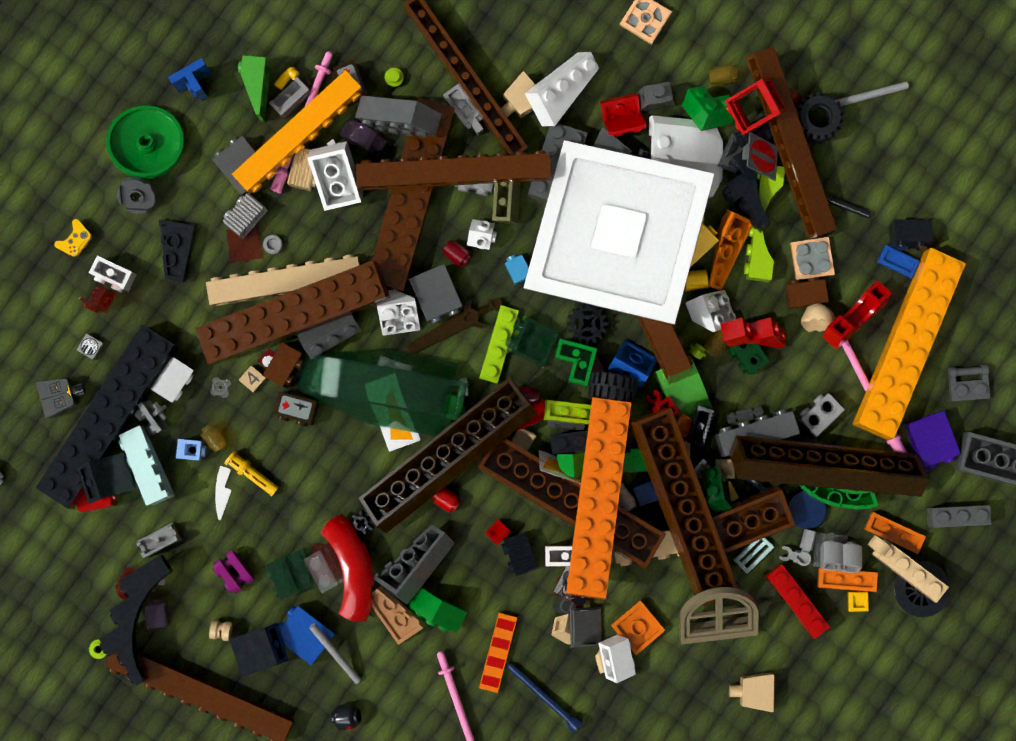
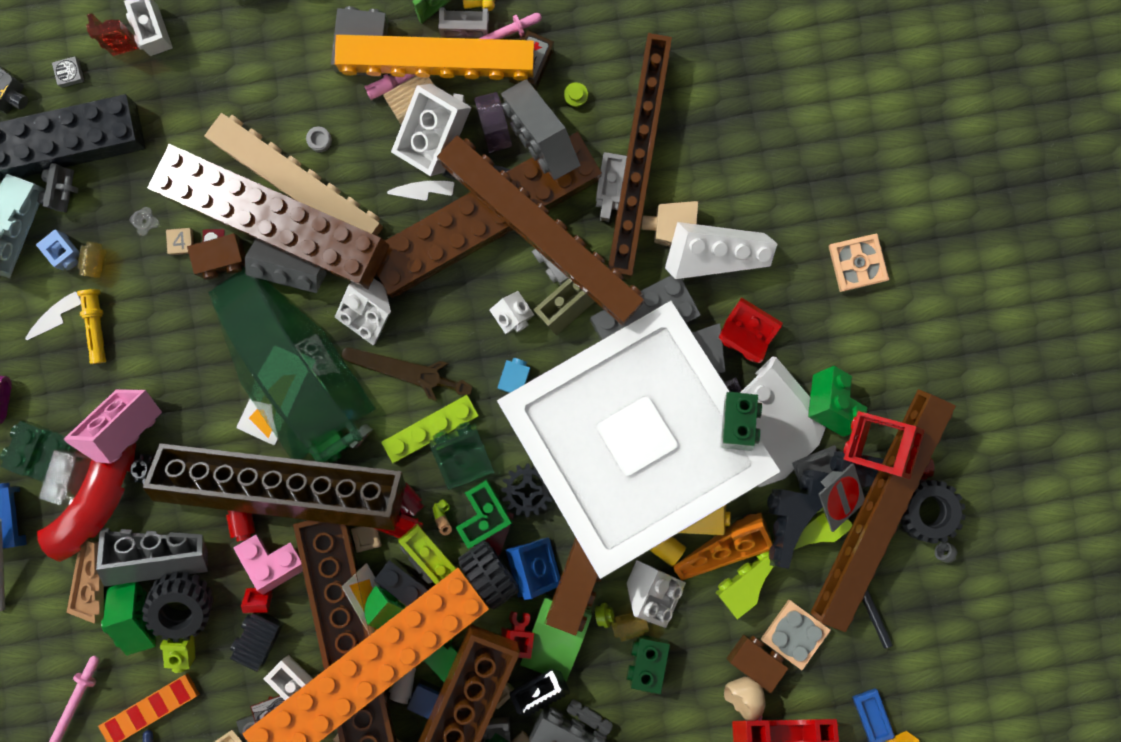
camera: 45 degrees right, 0 degrees up
white brick [150,357,194,402] -> none
black wing [159,220,197,283] -> none
light grey brick [223,193,268,239] -> none
clear red piece [226,225,262,263] -> none
brick [274,392,319,427] -> none
dark grey brick [409,264,463,324] -> none
dark red brick [442,240,472,267] -> none
dark grey torso [637,82,675,112] -> none
orange tile [675,411,693,438] -> none
clear yellow brick [708,64,737,86] -> none
red arch [721,317,787,348] -> none
light grey bar [834,81,909,107] -> none
black brick [889,219,933,251] -> none
none -> bright pink slope [64,389,162,463]
none -> black tyre [142,571,213,642]
none -> lime brick [160,635,196,673]
none -> bright pink brick [234,535,303,595]
none -> white sticker [387,181,454,201]
none -> arm [432,499,452,535]
none -> dark green brick [720,392,762,451]
none -> dark grey hinge [935,542,958,563]

